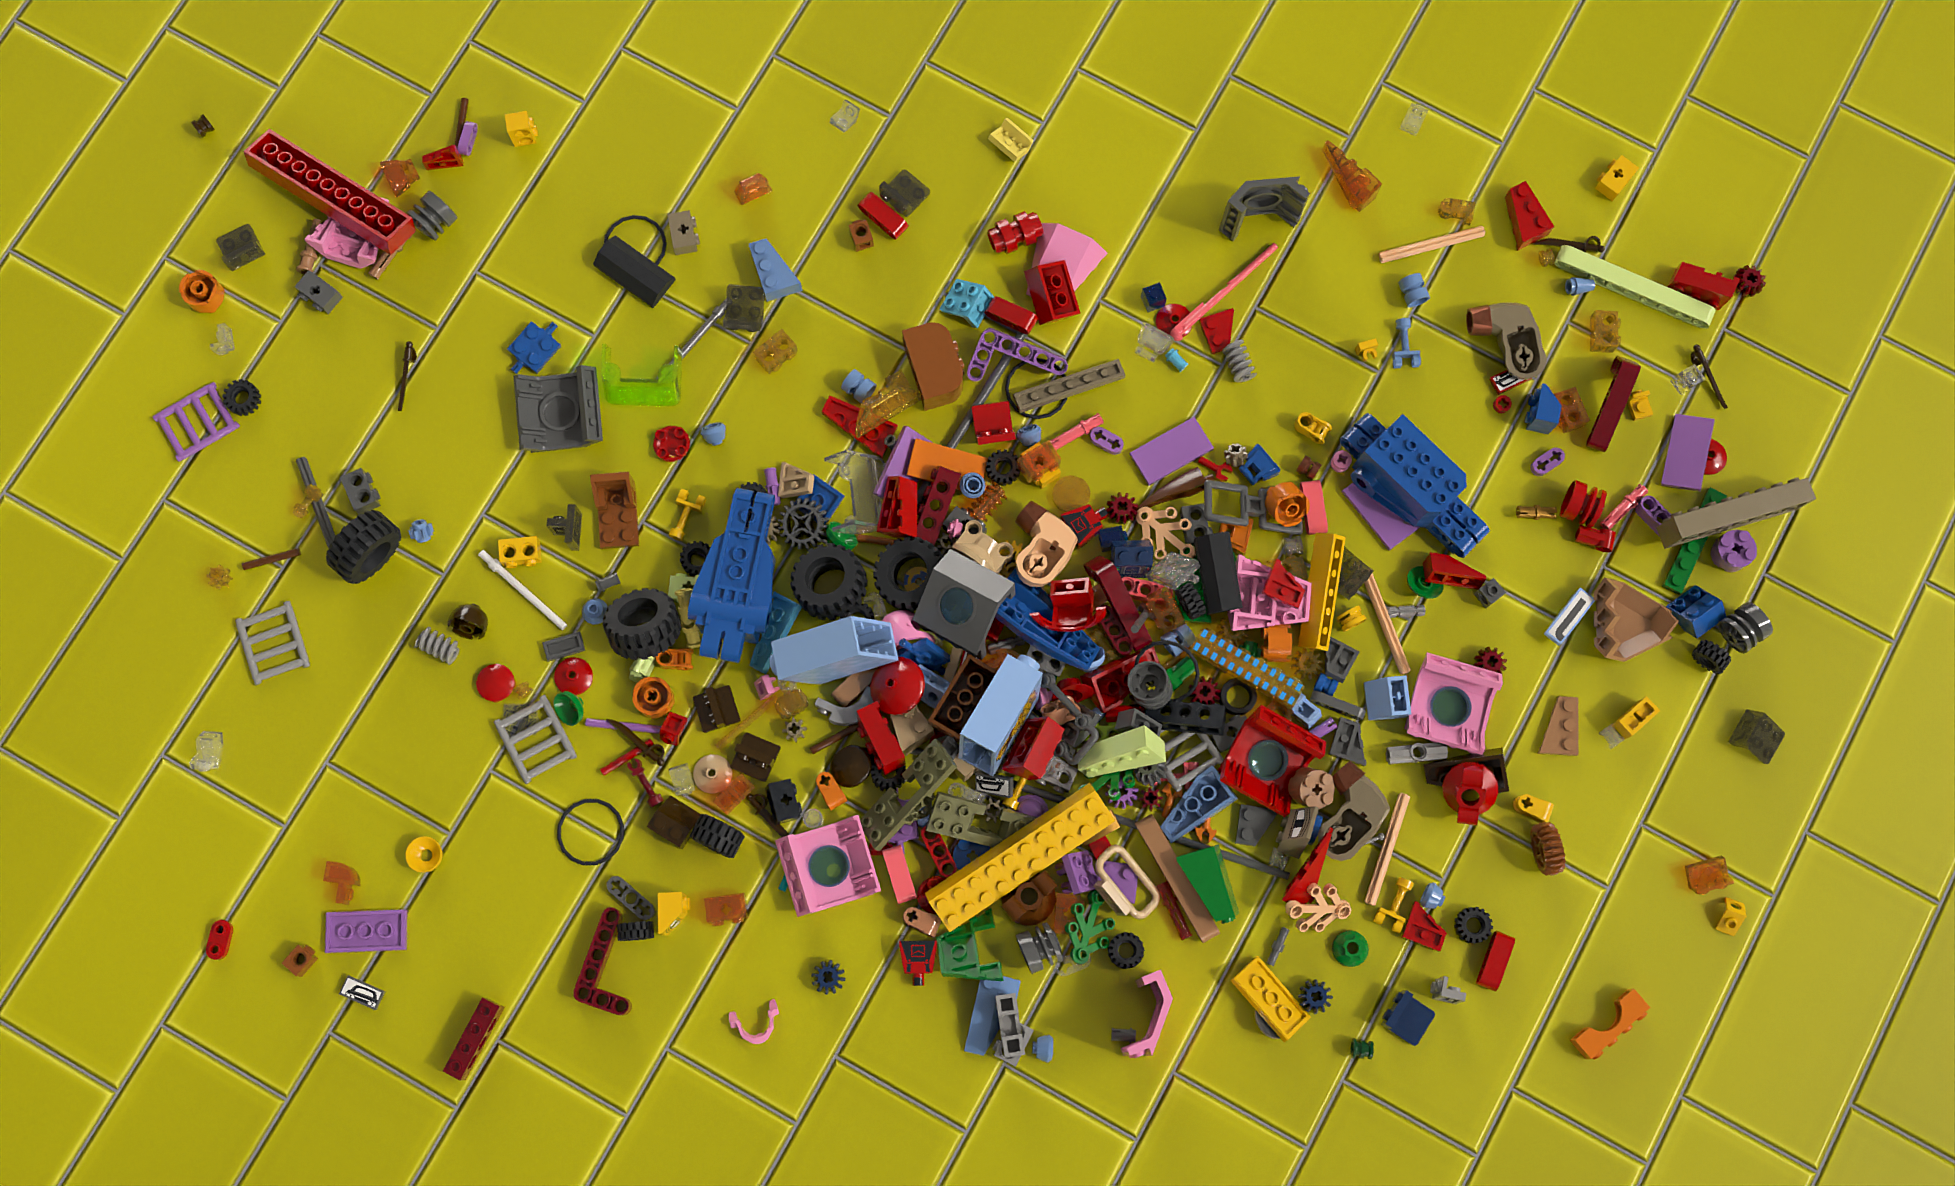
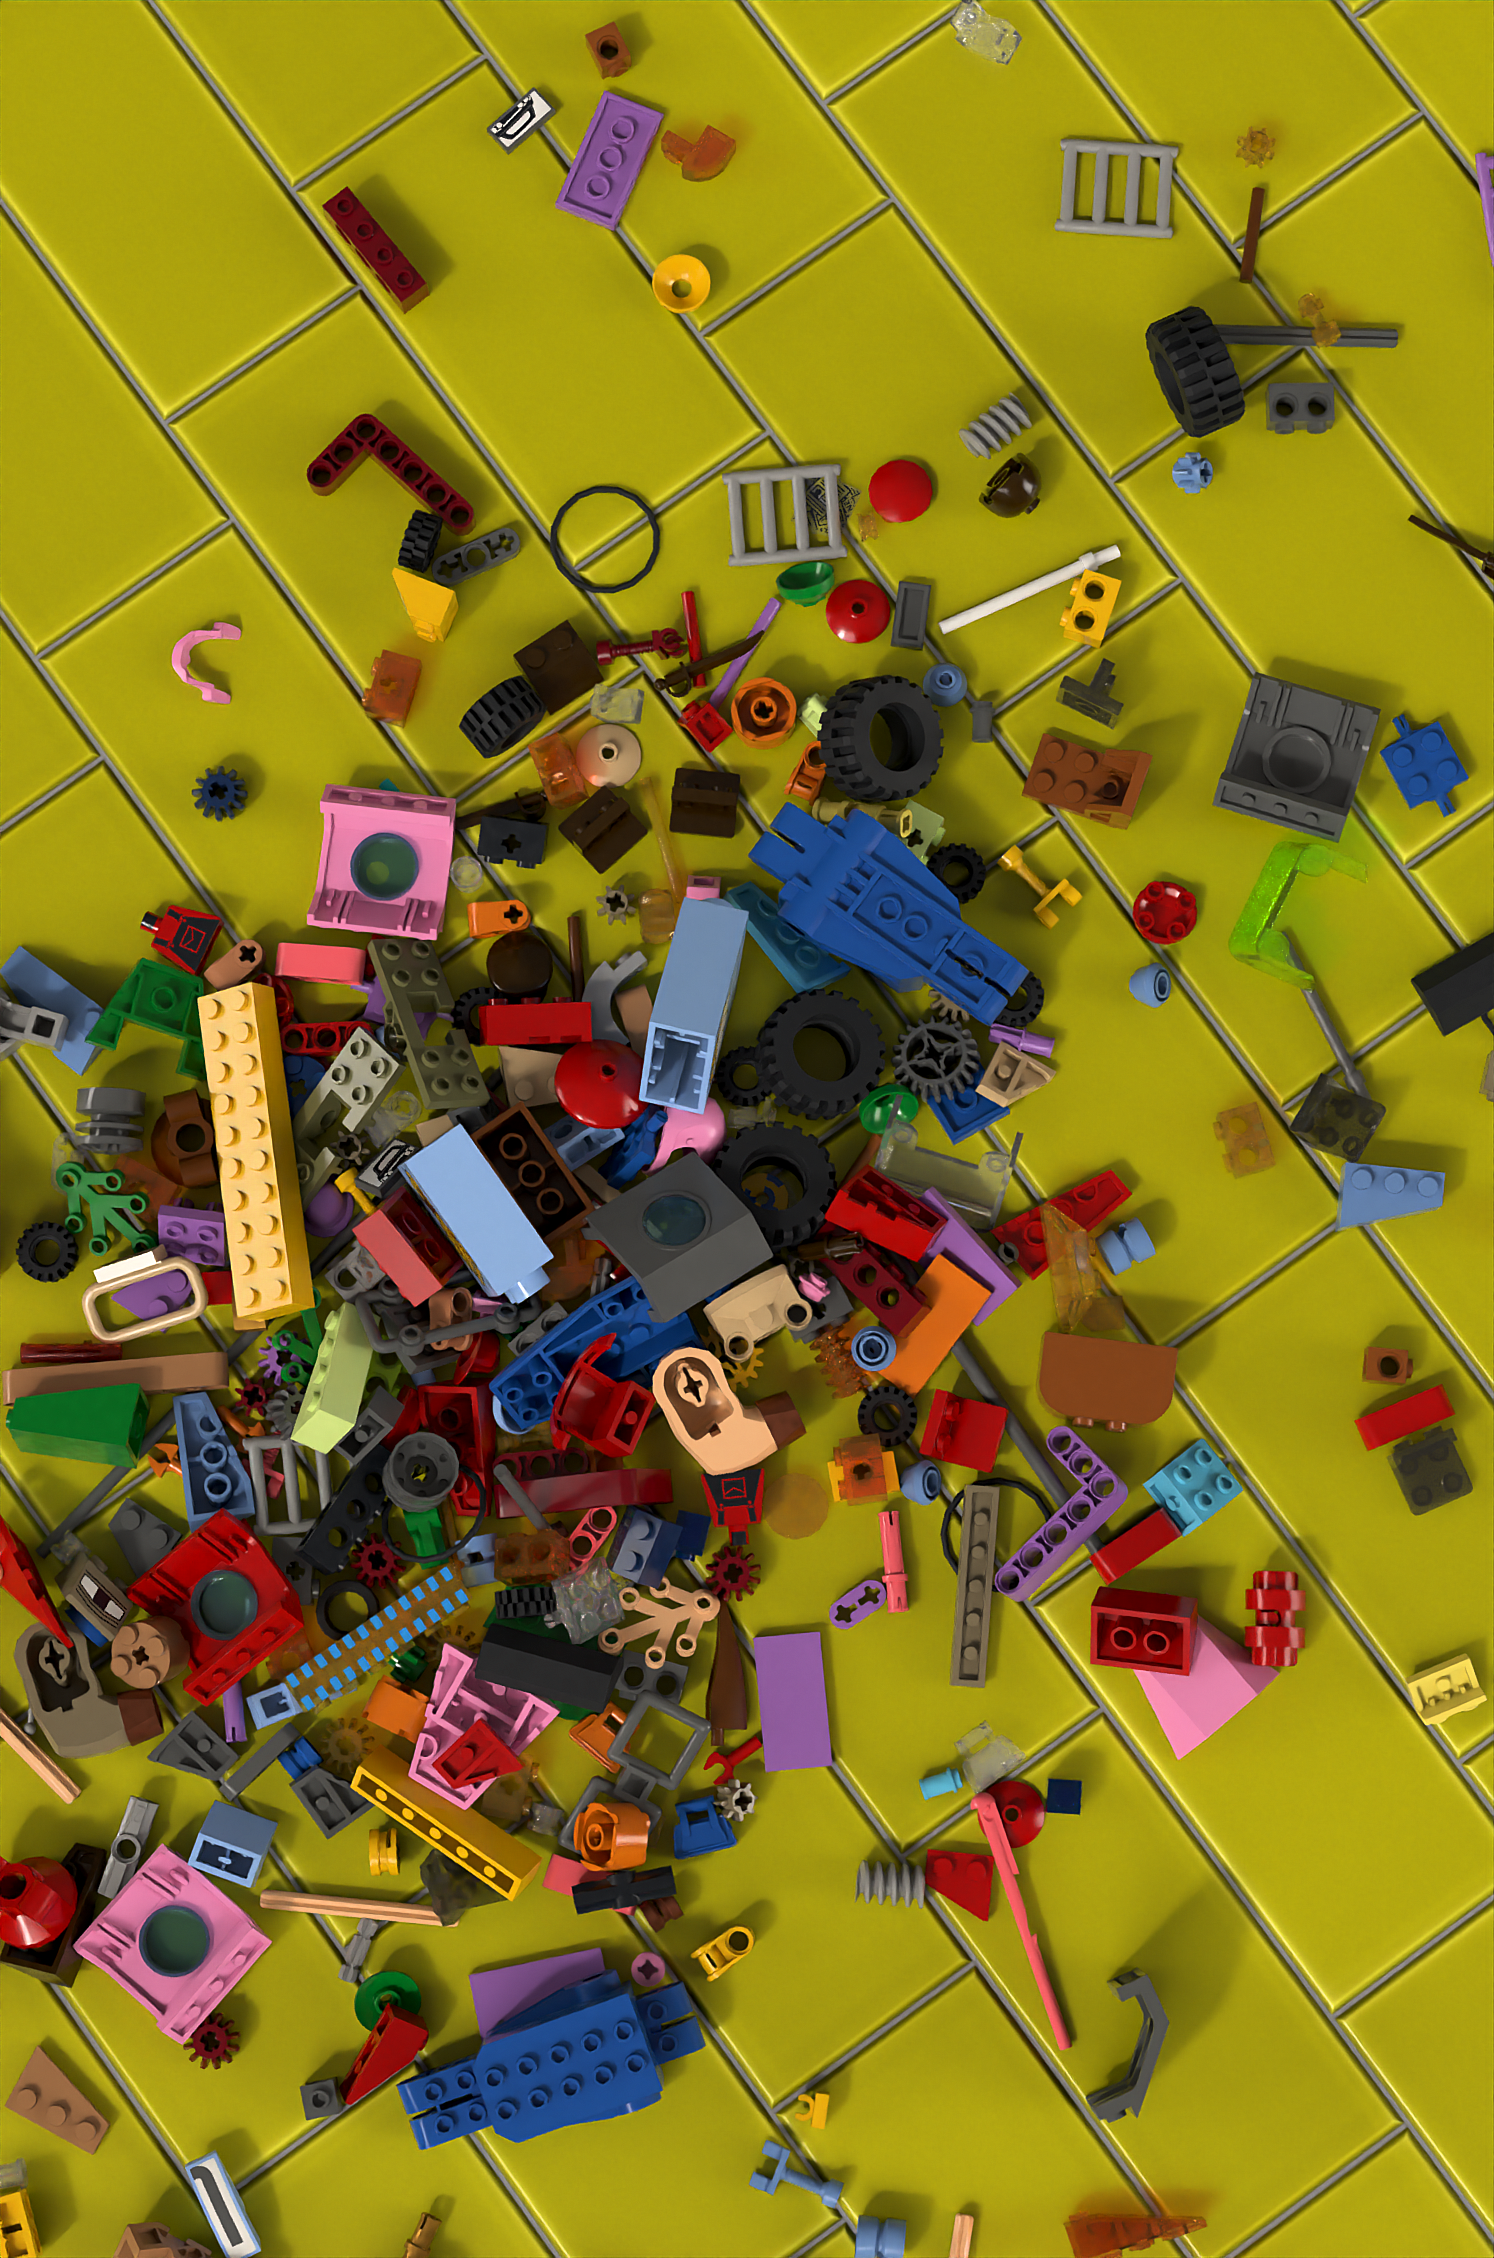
camera: 120 degrees right, 5 degrees up
none -> black piece [571,1865,677,1915]
none -> dark brown axle [797,1232,864,1261]

